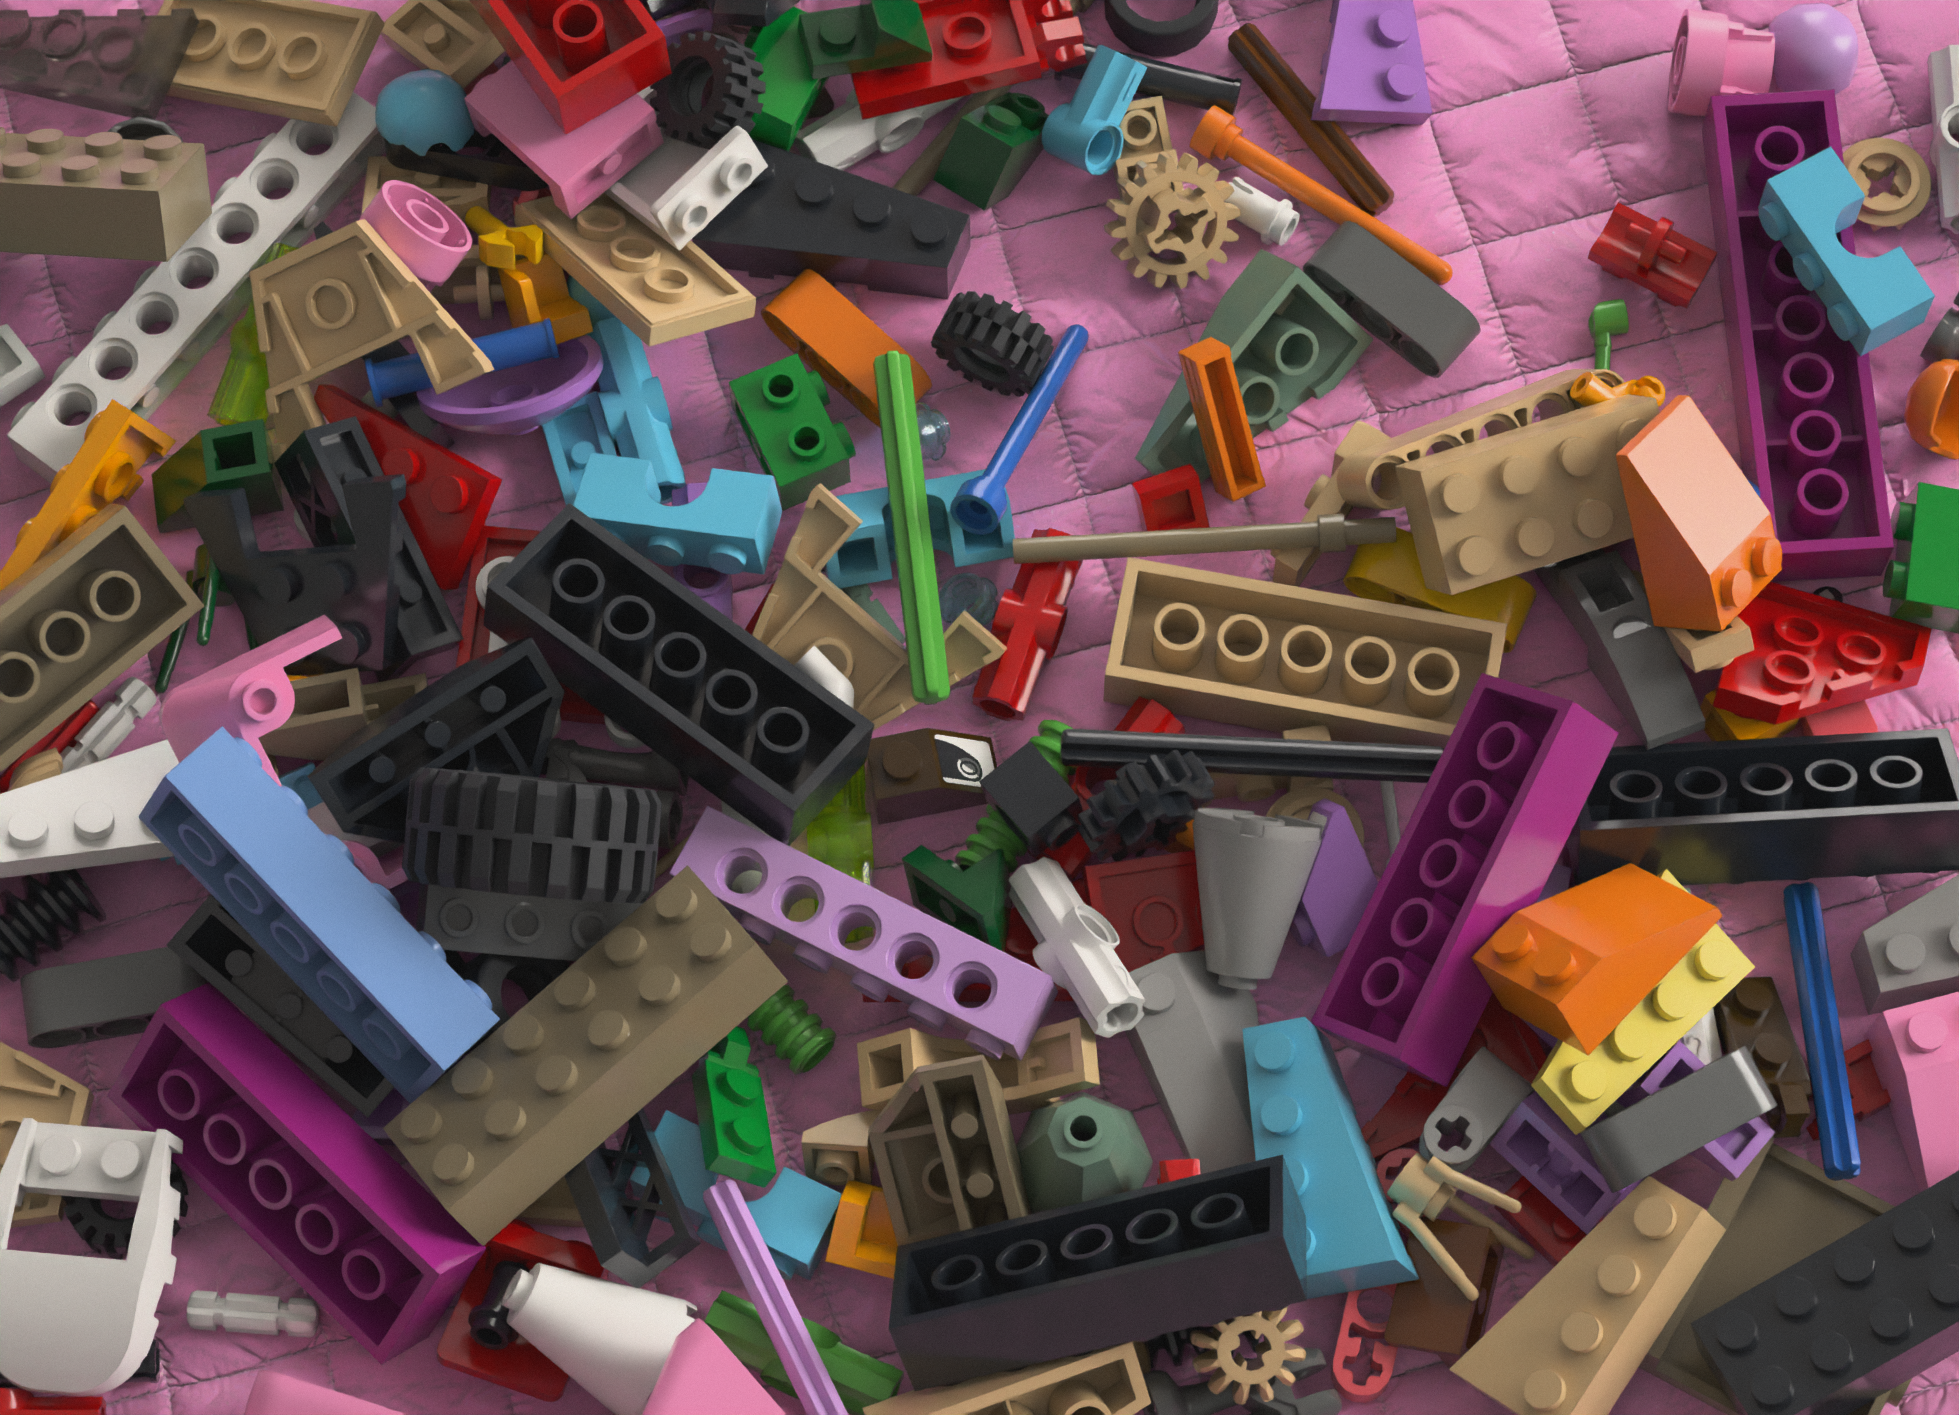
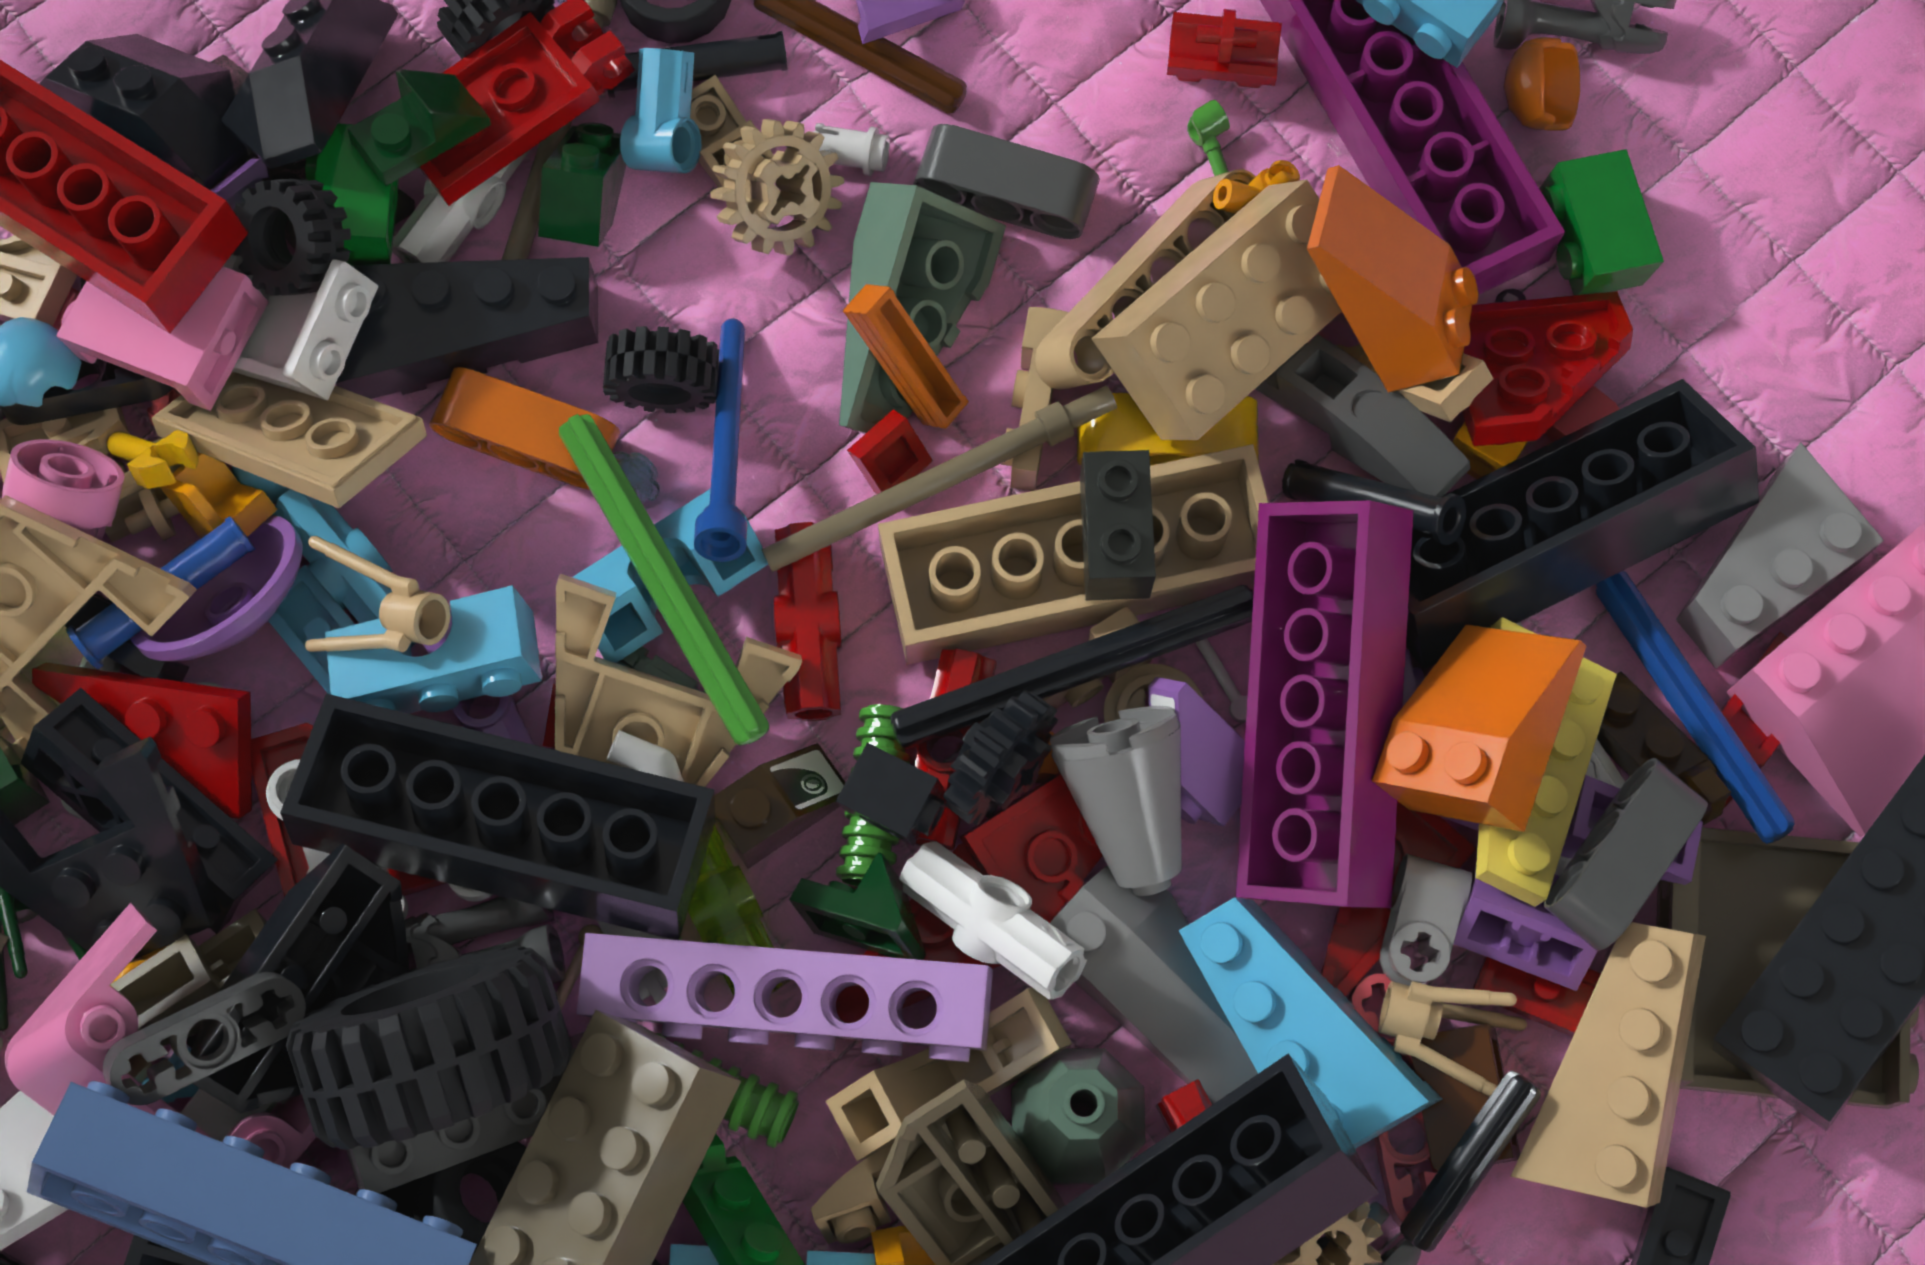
camera: 25 degrees left, 5 degrees up
green brick [729,353,856,511] -> none
clear light blue plate [939,573,998,626] -> none
orange piece [1189,105,1453,285] -> none
none -> dark grey beam [103,972,306,1105]
none -> tan plant [305,536,451,652]
none -> pearl dark grey brick [1080,450,1156,600]
none -> black pin [1282,459,1466,546]
none -> black axle [1400,1070,1541,1252]

